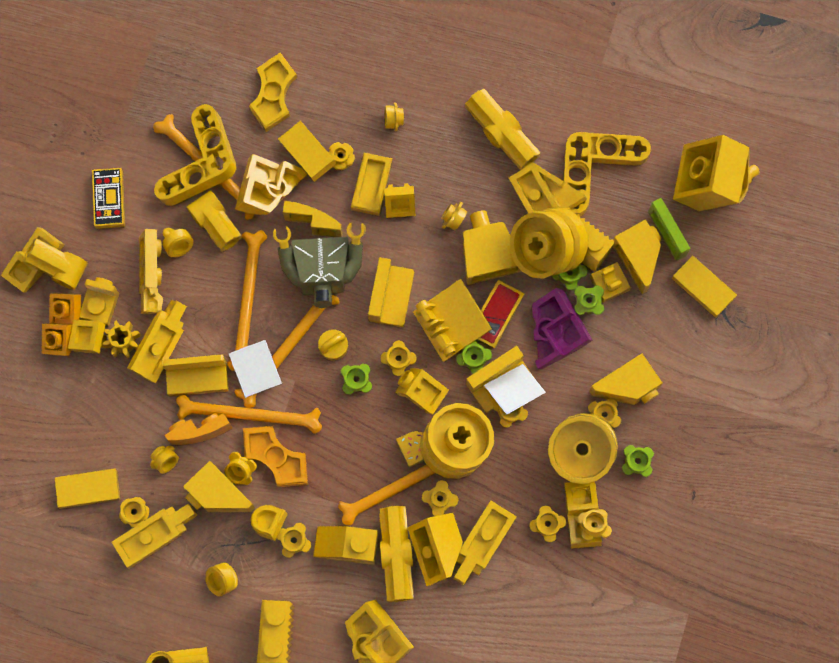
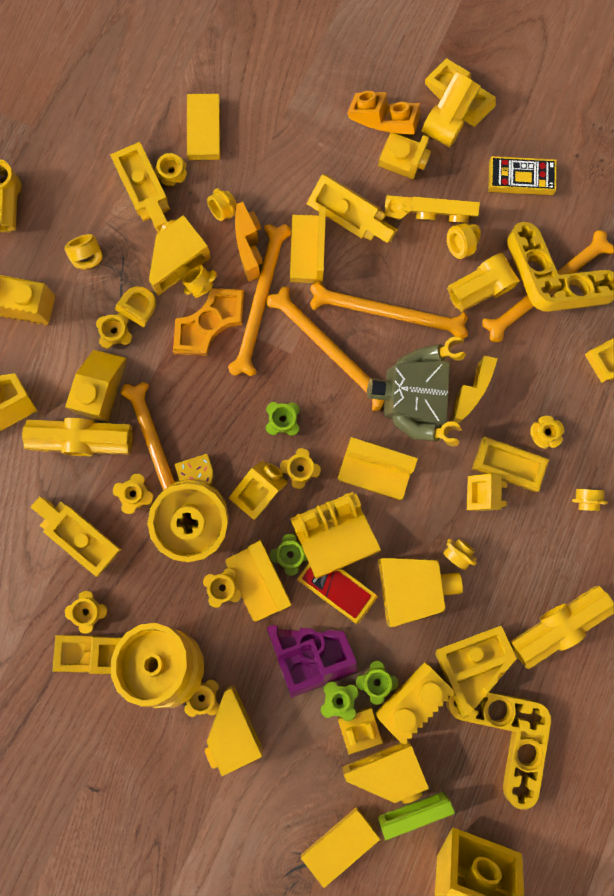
camera: 95 degrees right, 5 degrees up
yellow tile [68,320,107,354] -> none
yellow gear [103,320,141,359] -> none
white sticker [229,340,282,398] -> none
yellow slope [235,154,307,215] -> none
yellow tile [278,120,337,182] -> none
yellow tile [318,329,348,361] -> none
yellow slope [407,513,463,586] -> none
white sticker [484,364,546,414] -> none
yellow wheel [510,207,588,279] -> none
yellow plate [577,509,612,541] -> none
lime plate [622,445,654,477] -> none

